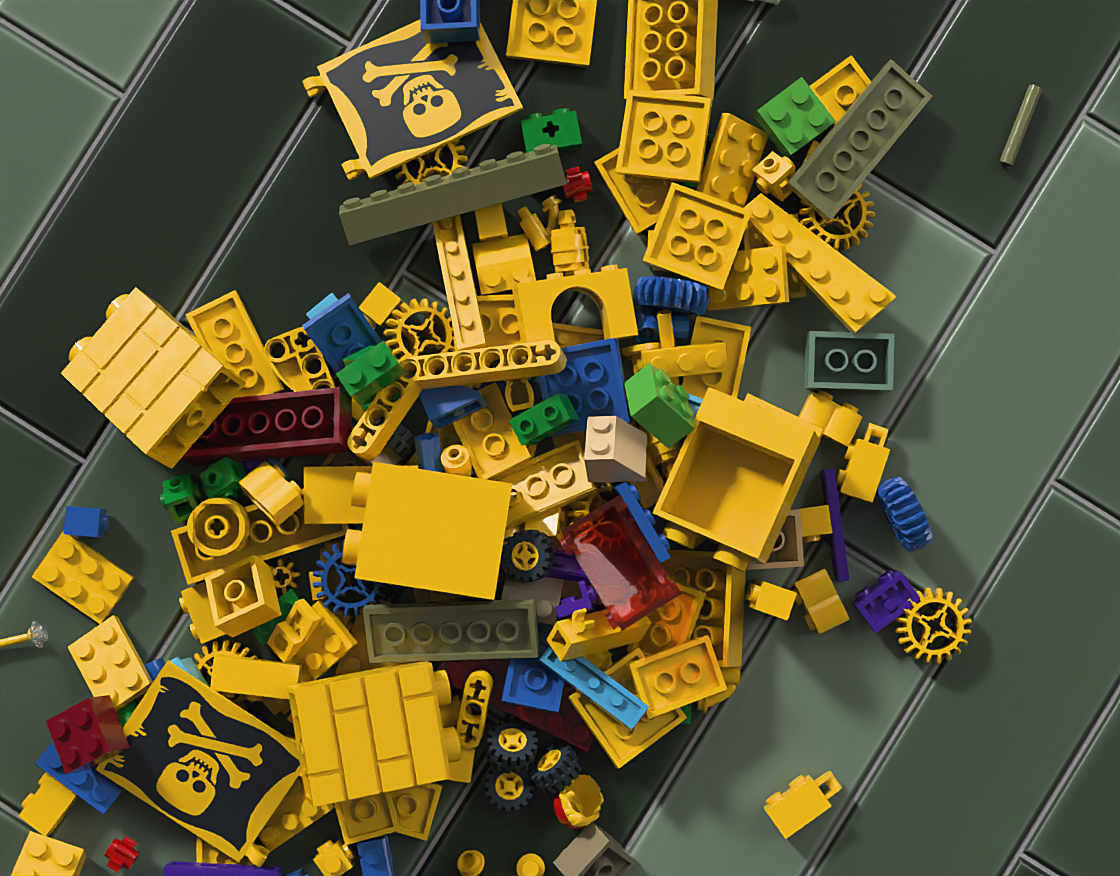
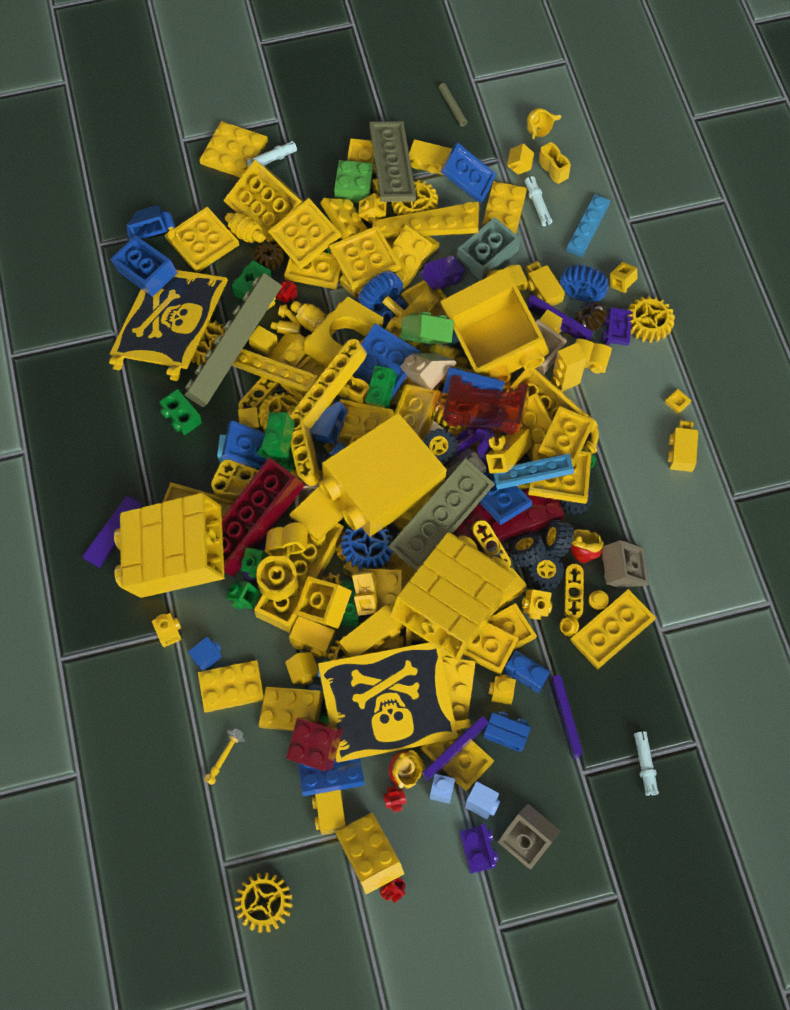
camera: 50 degrees left, 20 degrees down
none -> dark purple tile [83,496,144,568]
none -> yellow brick [152,613,182,647]
none -> green brick [160,389,202,436]
none -> yellow piece [225,212,266,243]
none -> yellow beam [239,377,279,410]
none -> dark brown gear [254,241,284,271]
none -> yellow brick [285,652,319,685]
none -> yellow hair [388,750,426,789]
none -> yellow brick [409,139,452,175]
none -> dark purple brick [421,255,466,291]
none -> blue plate [440,143,497,203]
none -> yellow plate [482,181,527,234]
none -> yellow brick [507,144,534,175]
none -> yellow brick [522,589,552,620]
none -> light aqua pin [524,176,552,226]
none -> yellow hair [527,108,561,139]
none -> yellow brick [539,142,571,184]
none -> yellow beam [564,564,584,620]
none -> dark azure plate [566,194,611,257]
none -> dark brown gear [575,301,608,331]
none -> yellow brick [610,262,638,293]
none -> yellow tile [664,389,692,414]

